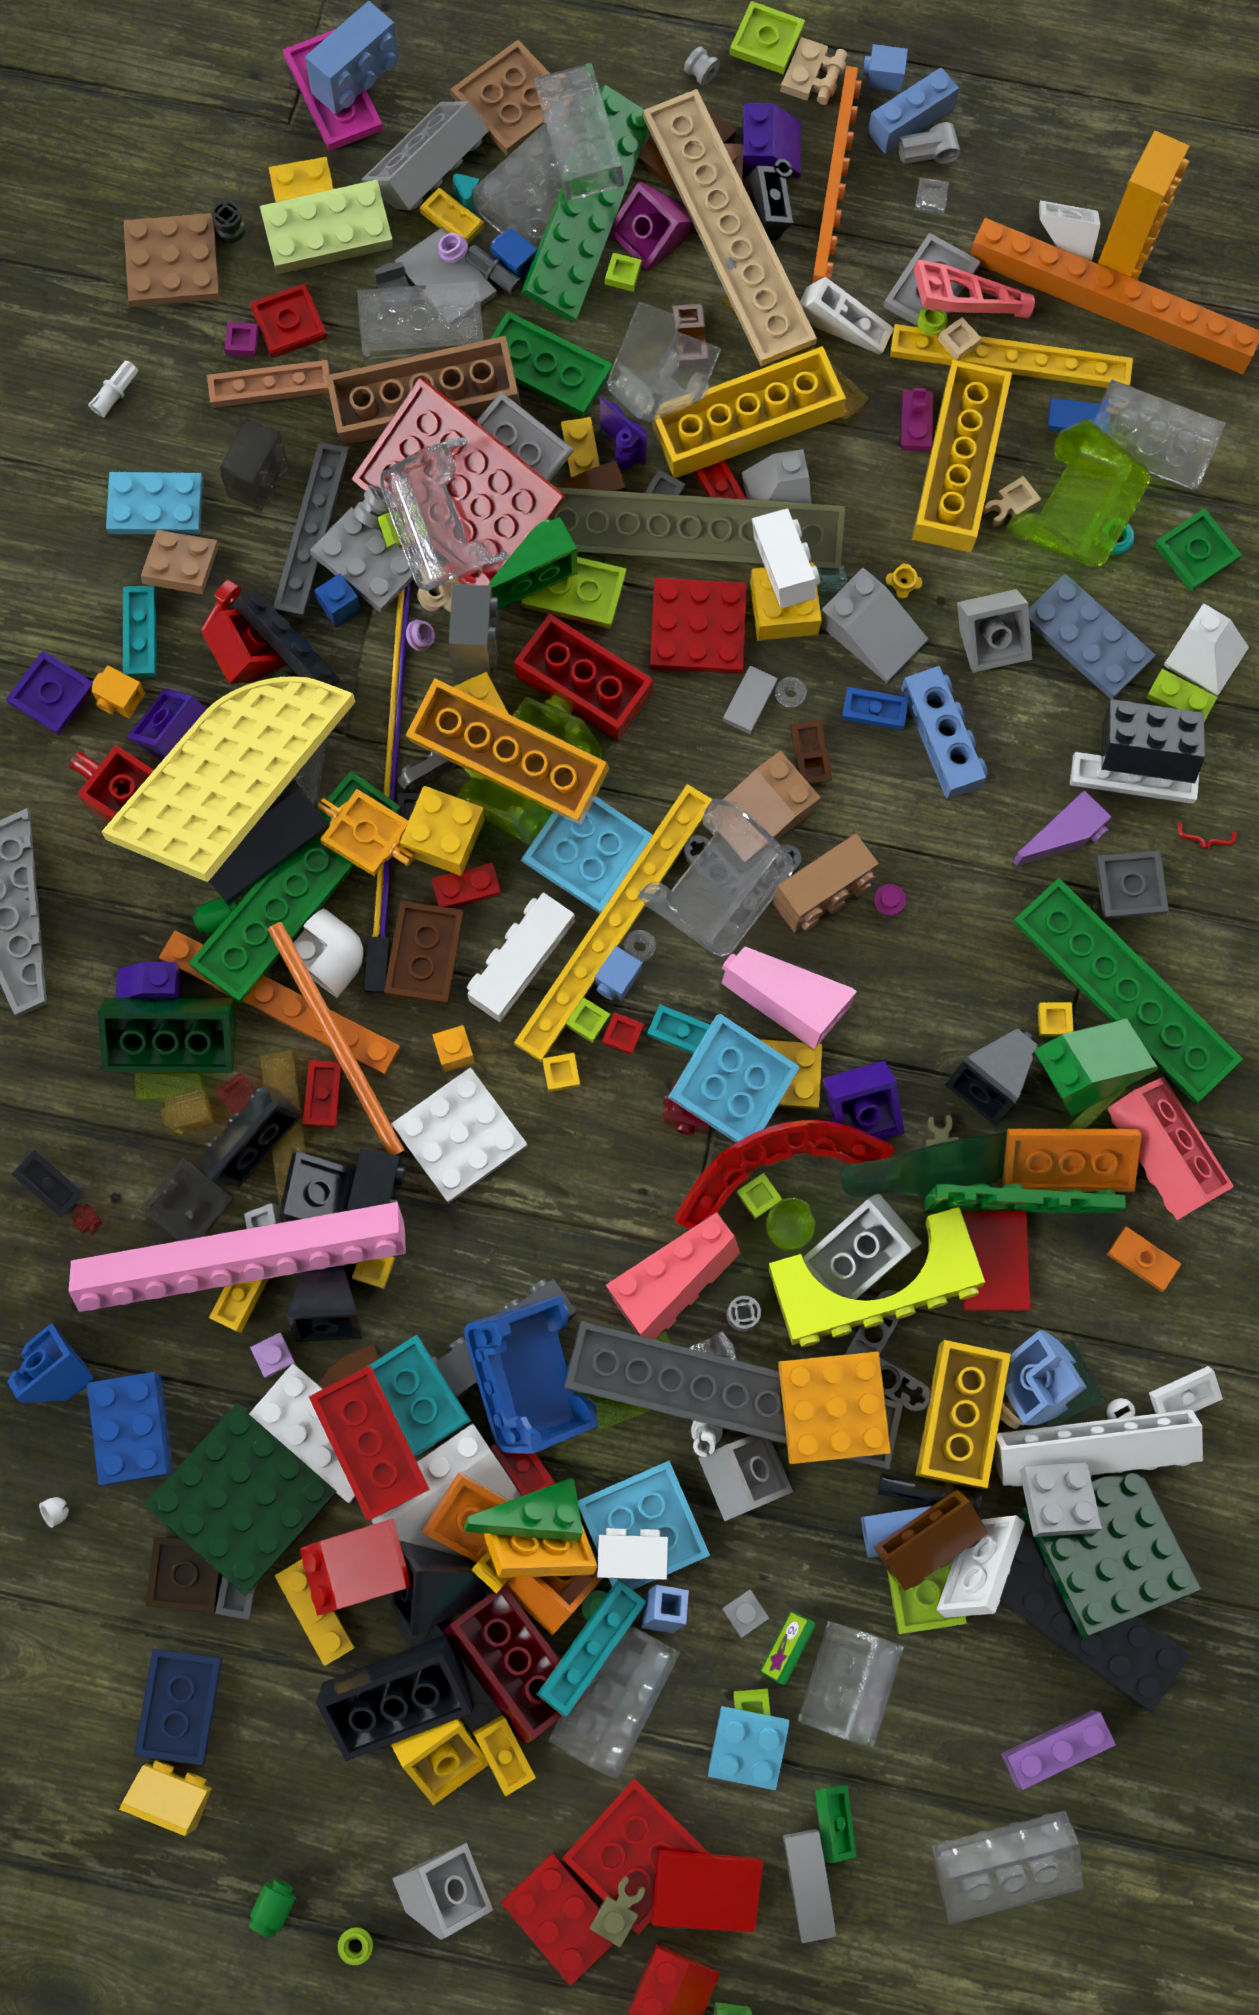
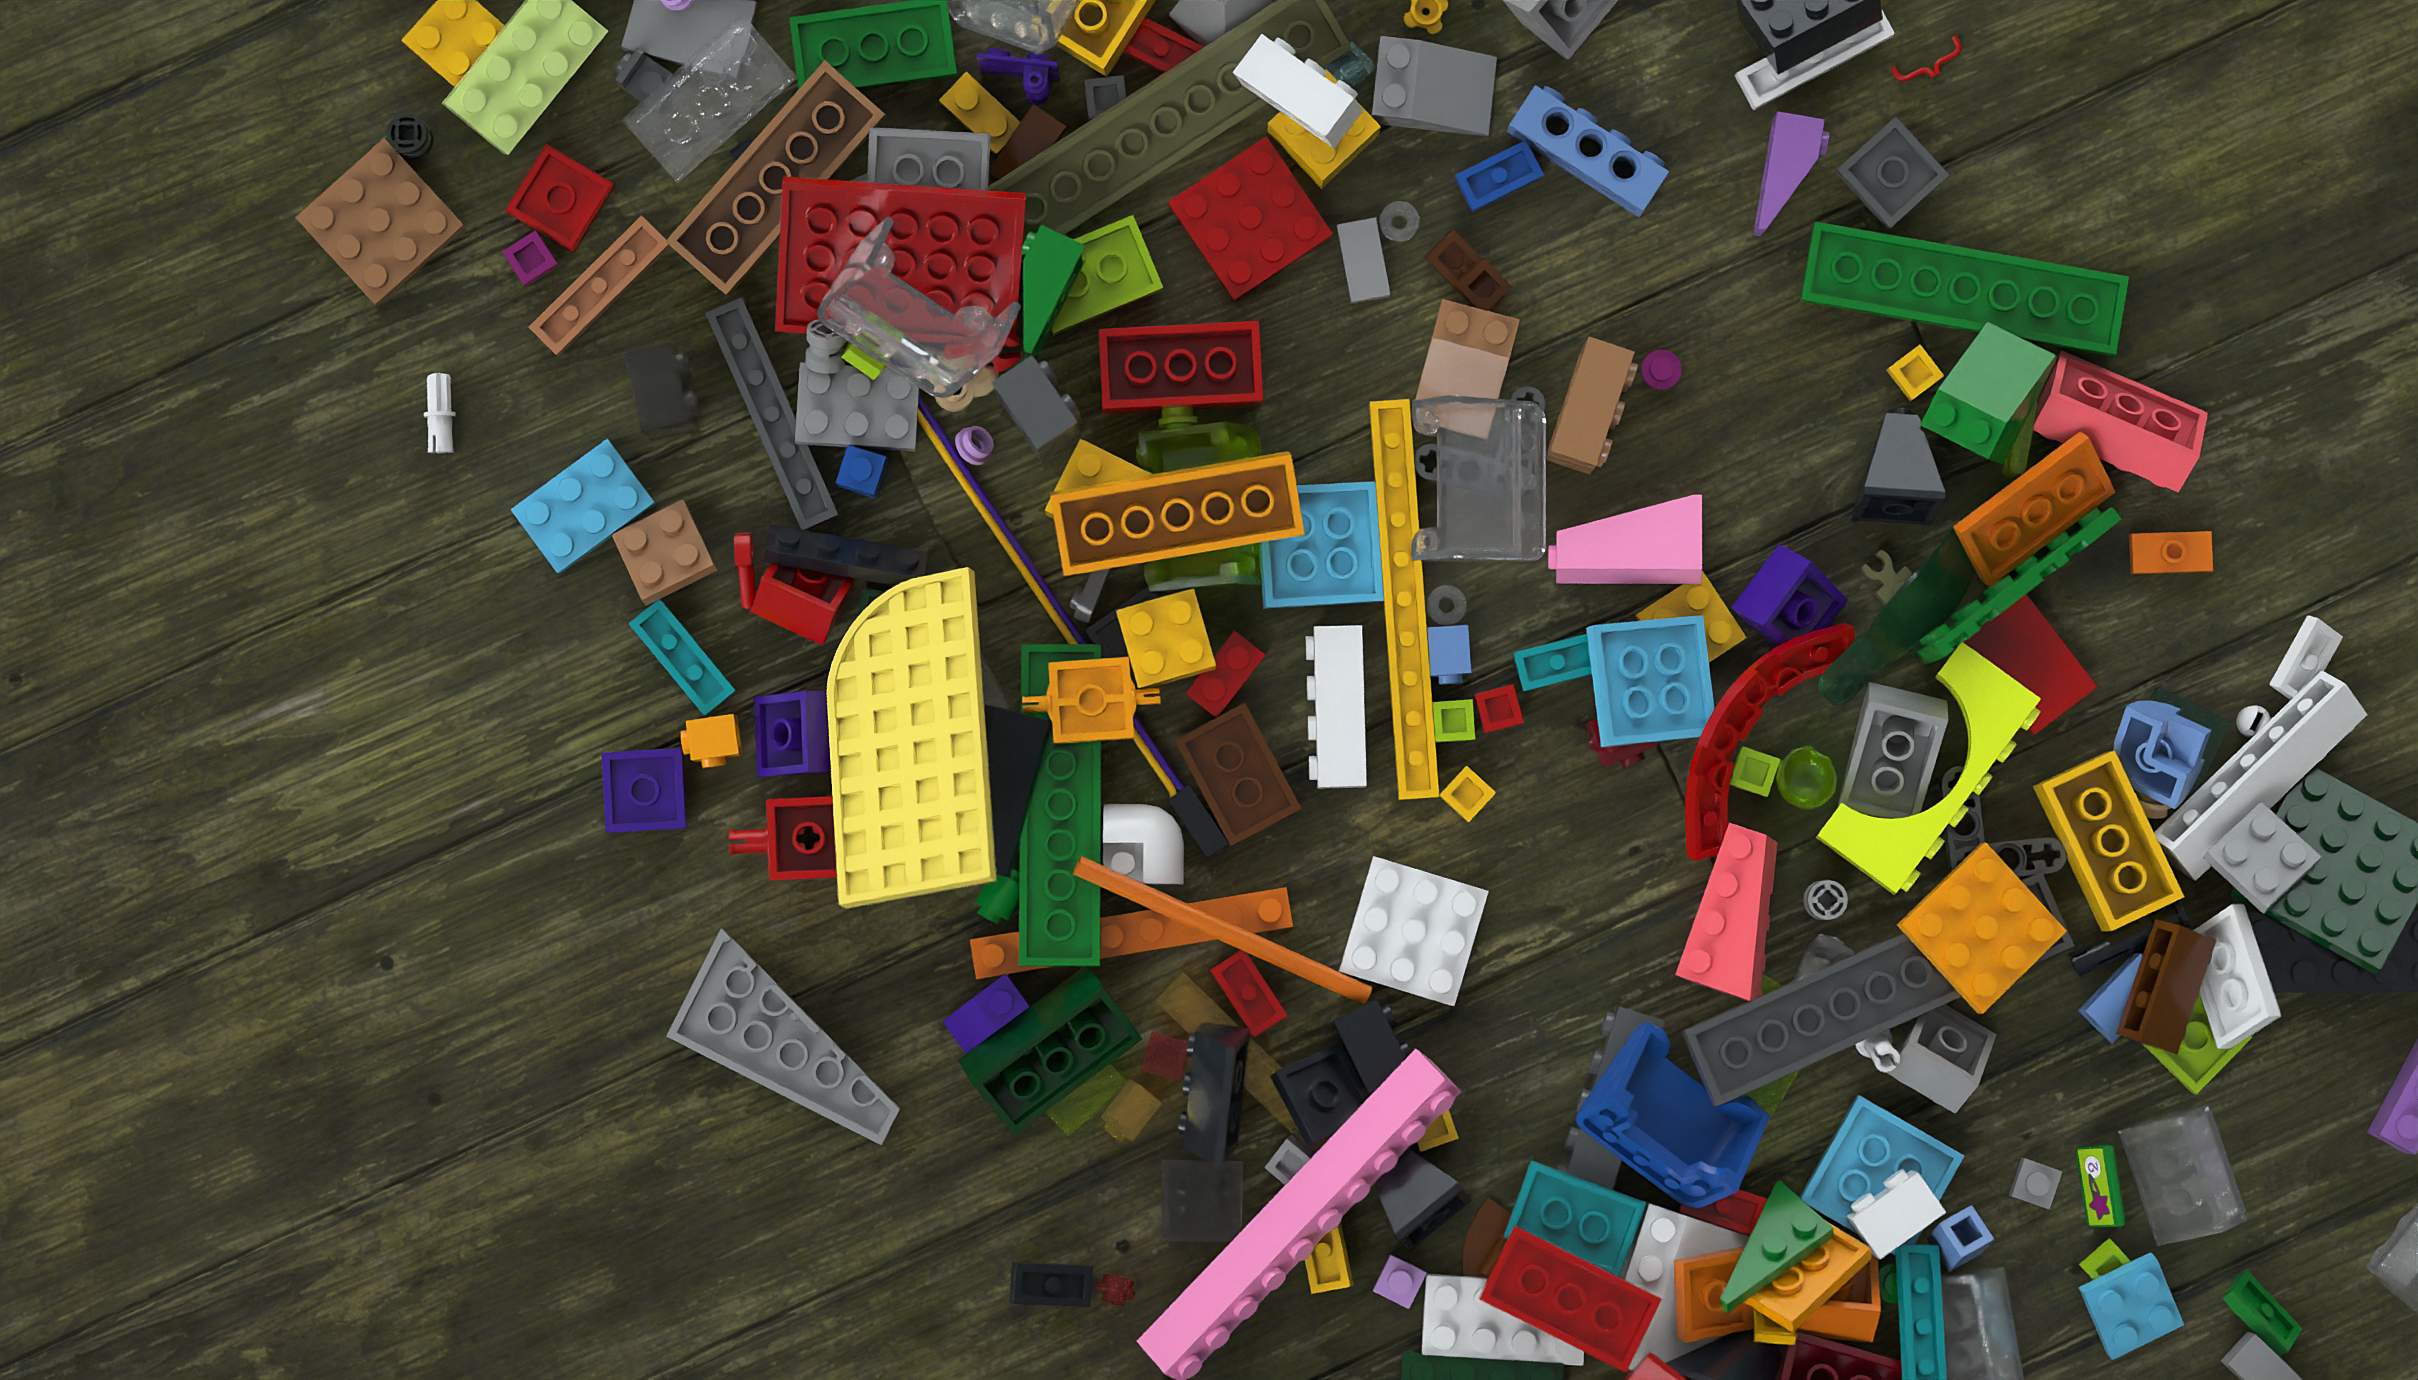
camera: 35 degrees left, 10 degrees up
light orange brick [432,1025,475,1073] -> none

